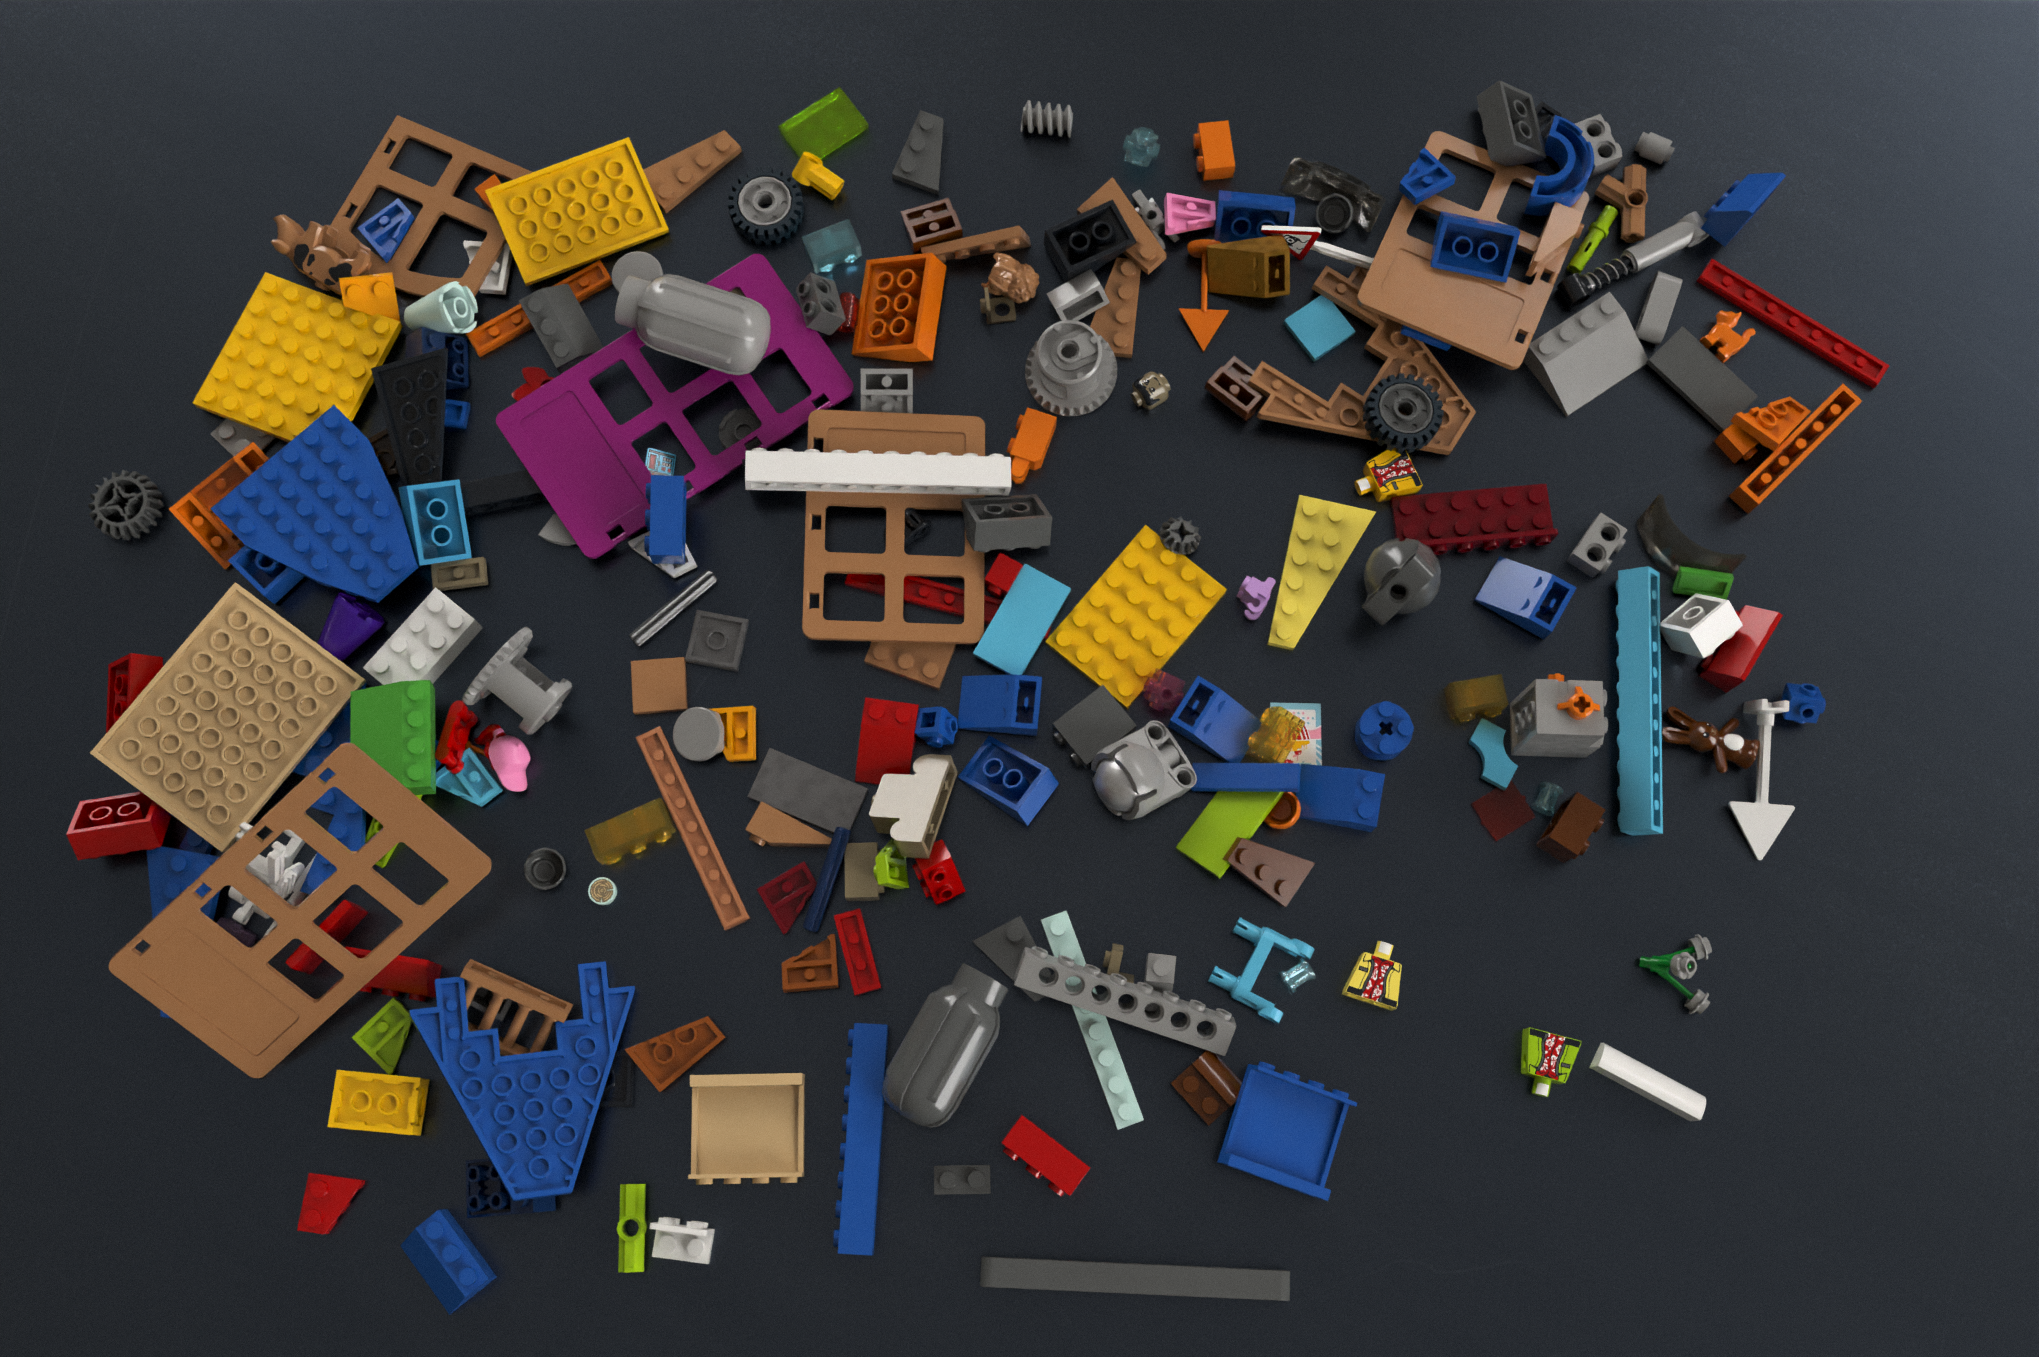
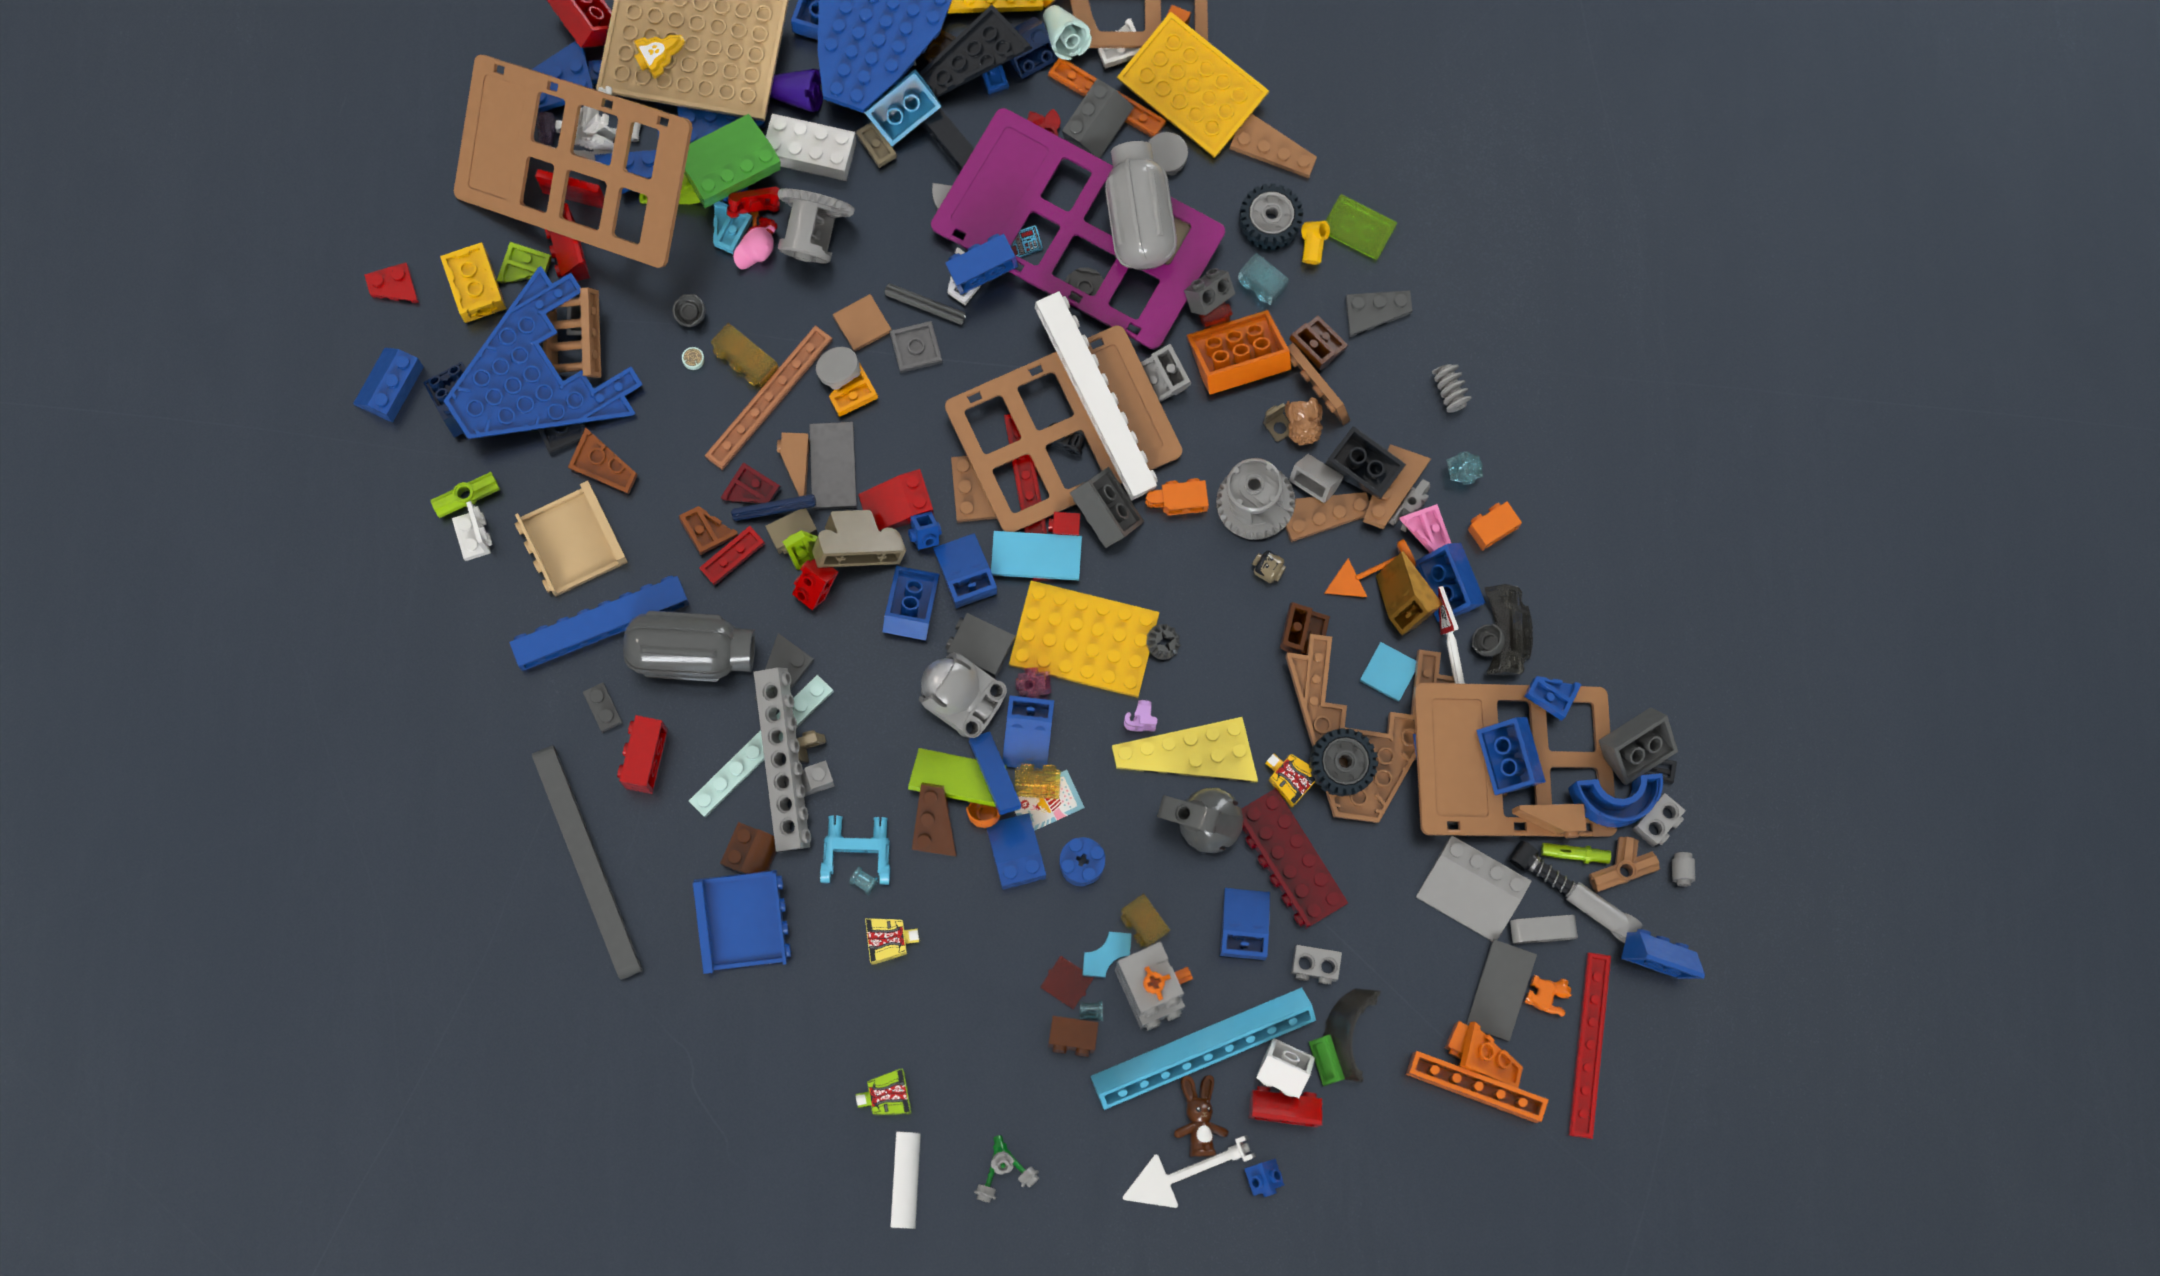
camera: 60 degrees right, 0 degrees up
none -> yellow rock [634,35,686,78]

